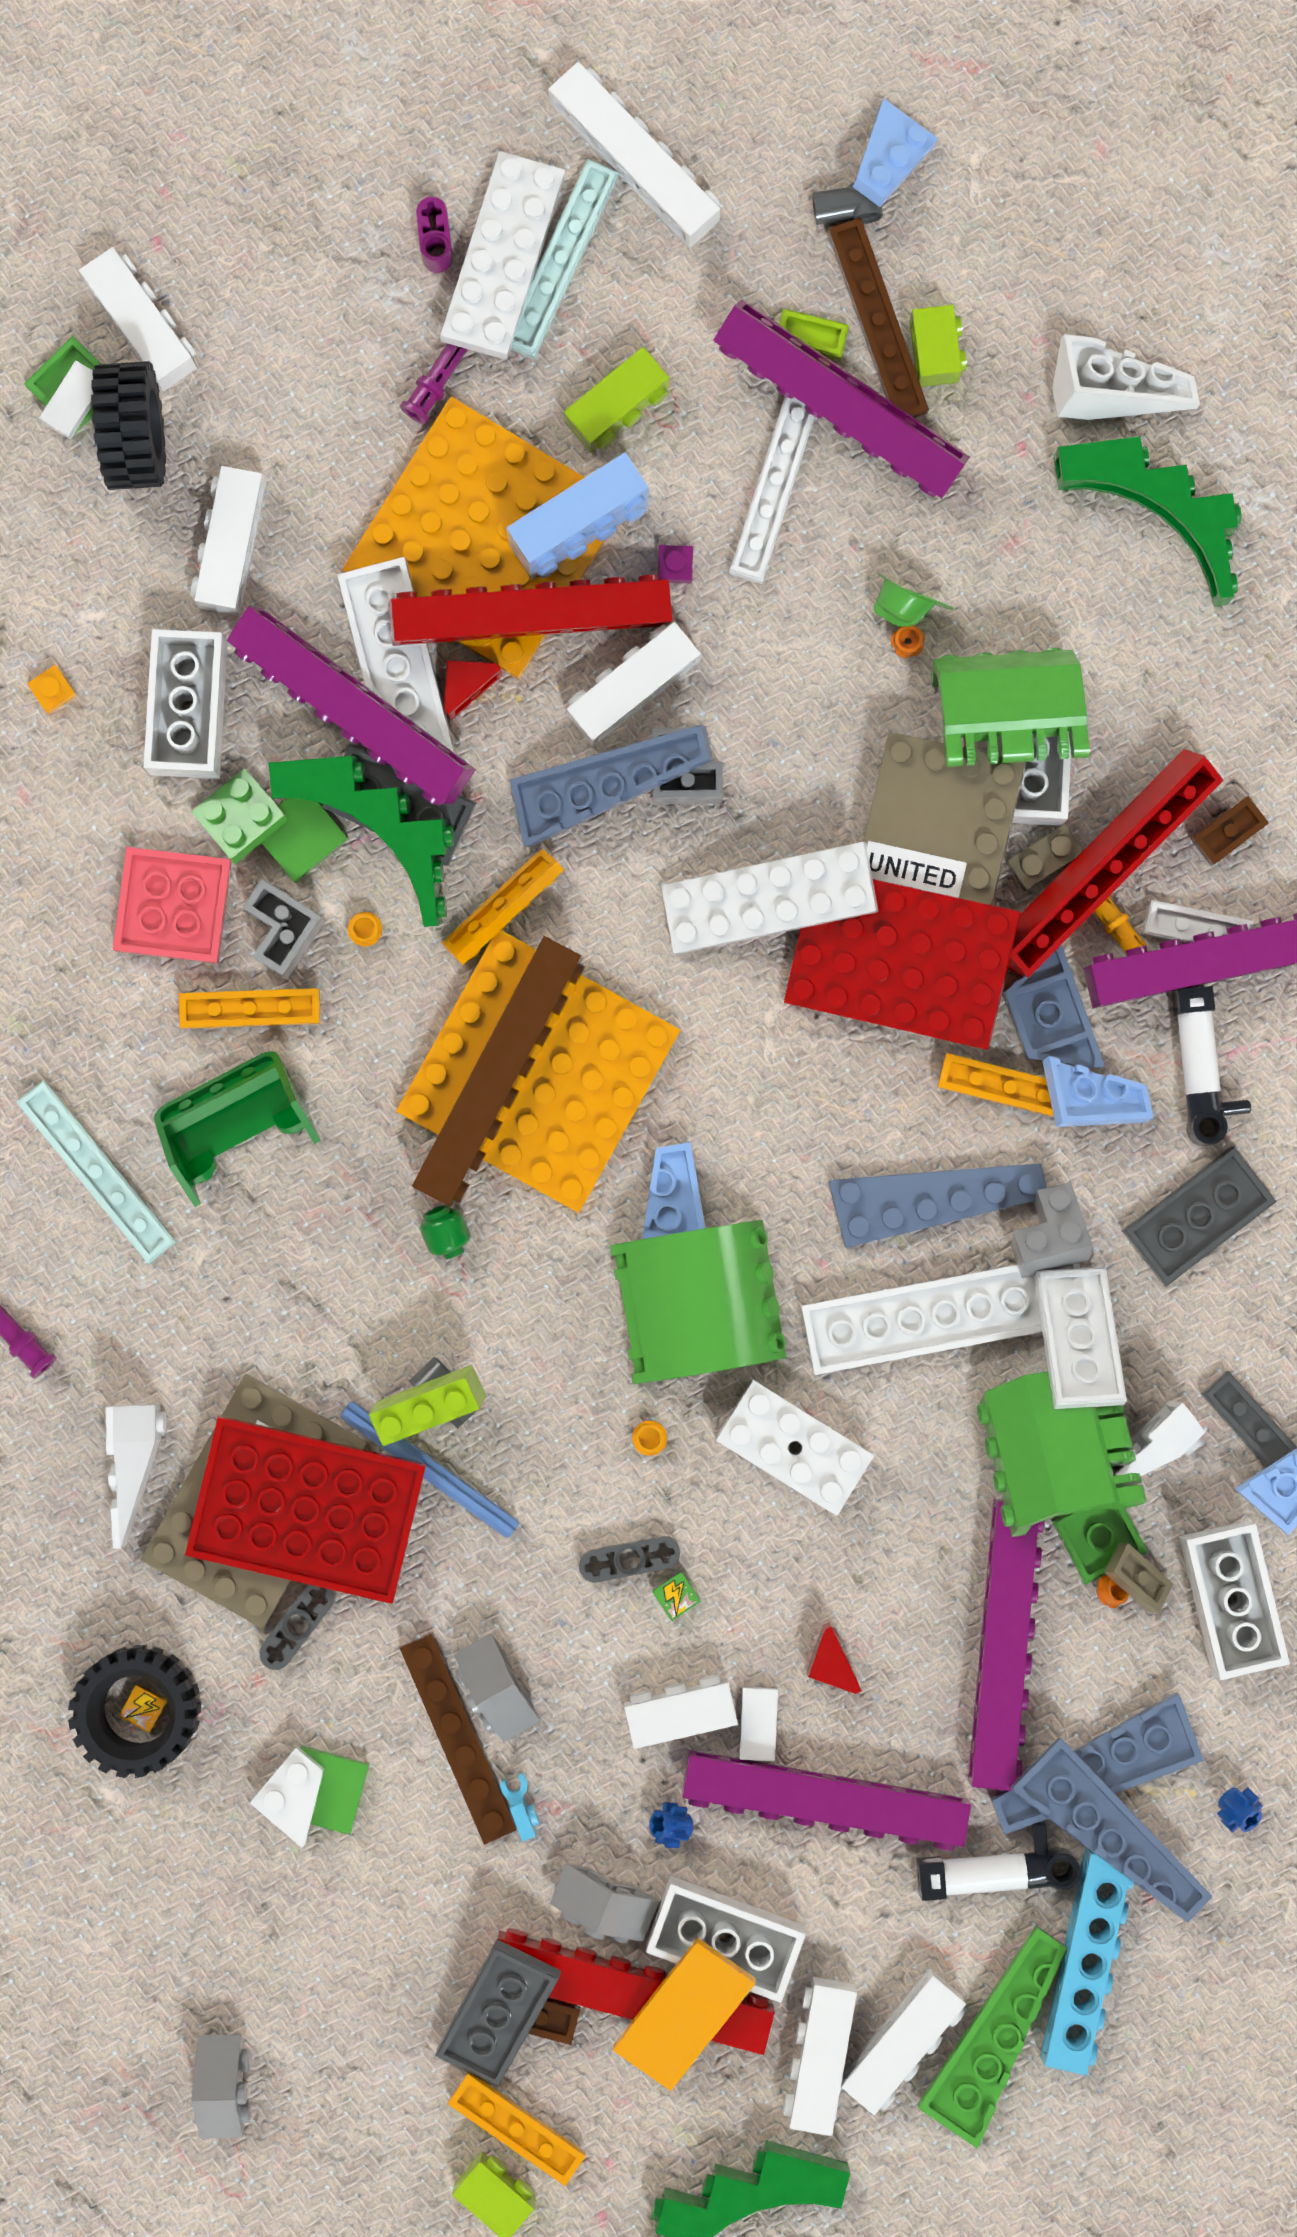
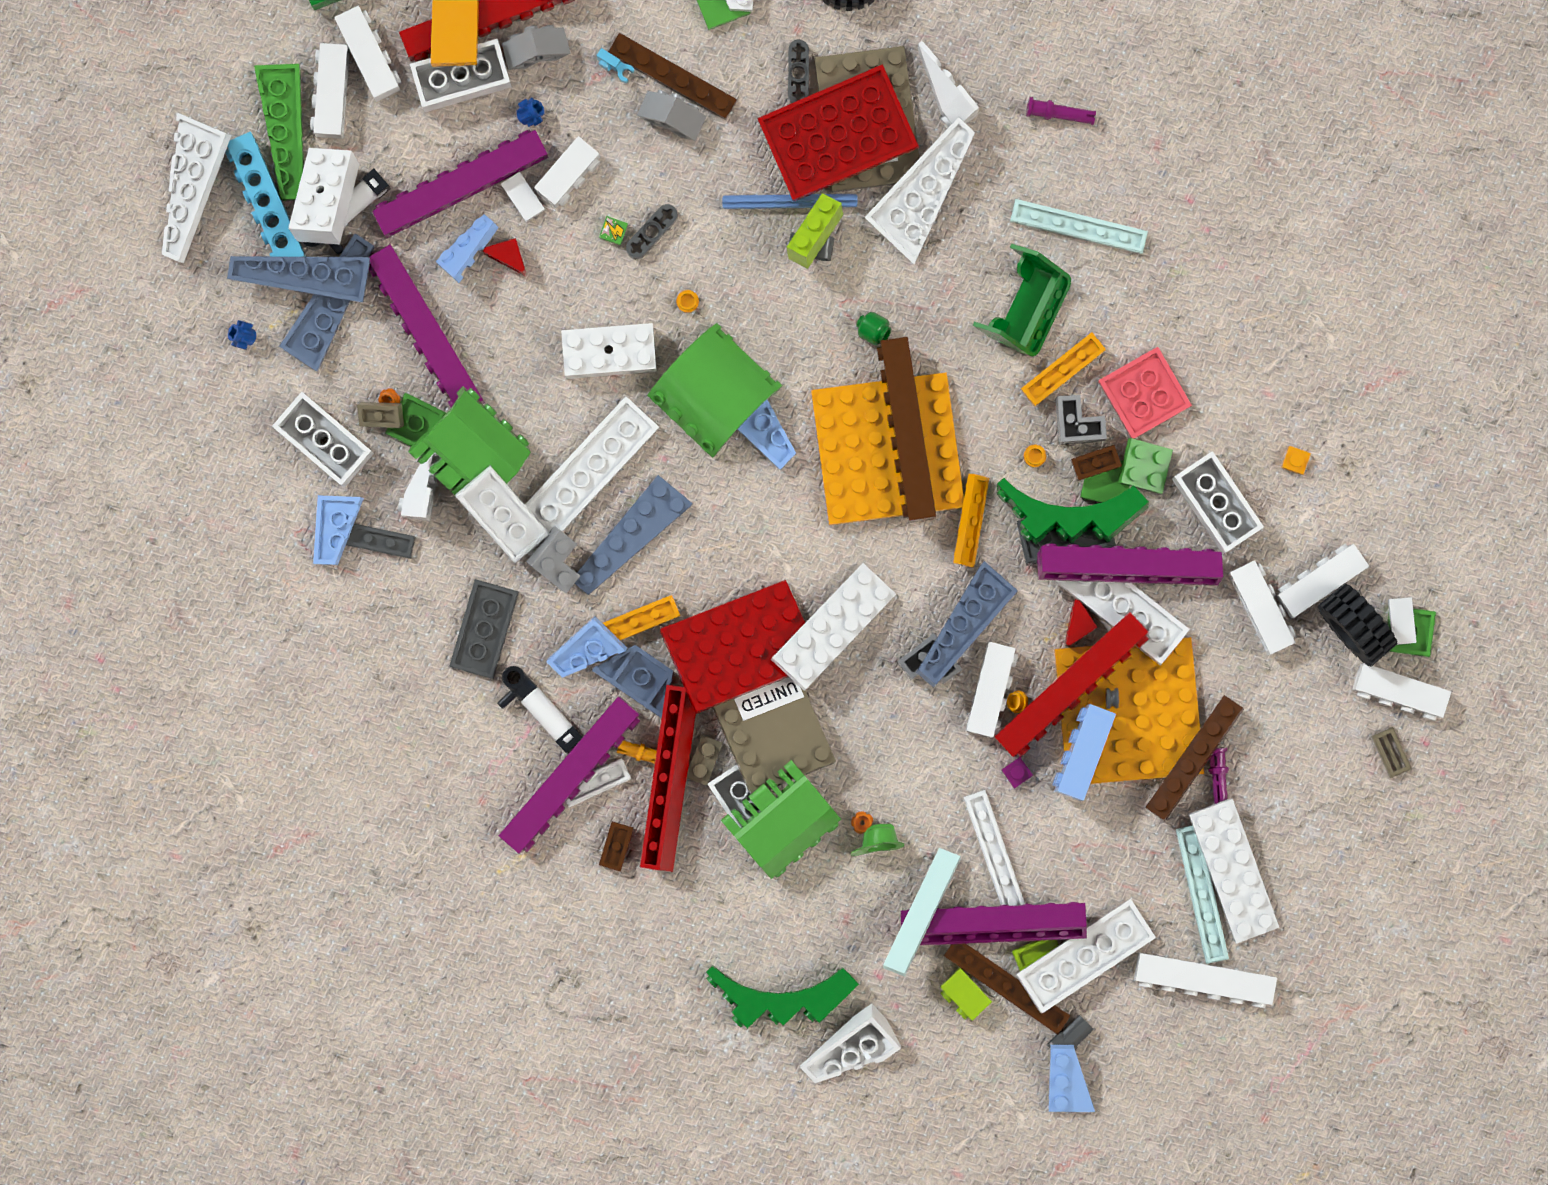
camera: 145 degrees right, 0 degrees up
magenta beam [416,197,453,273] -> none
lime brick [563,347,670,453] -> none
none -> white wing [162,113,231,263]
none -> white brick [288,148,360,245]
none -> light blue wing [435,214,498,283]
none -> white wing [865,117,975,264]
none -> light aqua tile [883,848,960,977]
none -> light orange plate [1007,690,1028,713]
none -> white plate [1016,899,1156,1013]
none -> reddish brown plate [1071,445,1122,481]
none -> dark grey bush [1106,688,1119,709]
none -> reddish brown plate [1145,695,1244,821]
none -> white brick [1275,543,1369,619]
none -> dark tan tile [1371,727,1412,778]

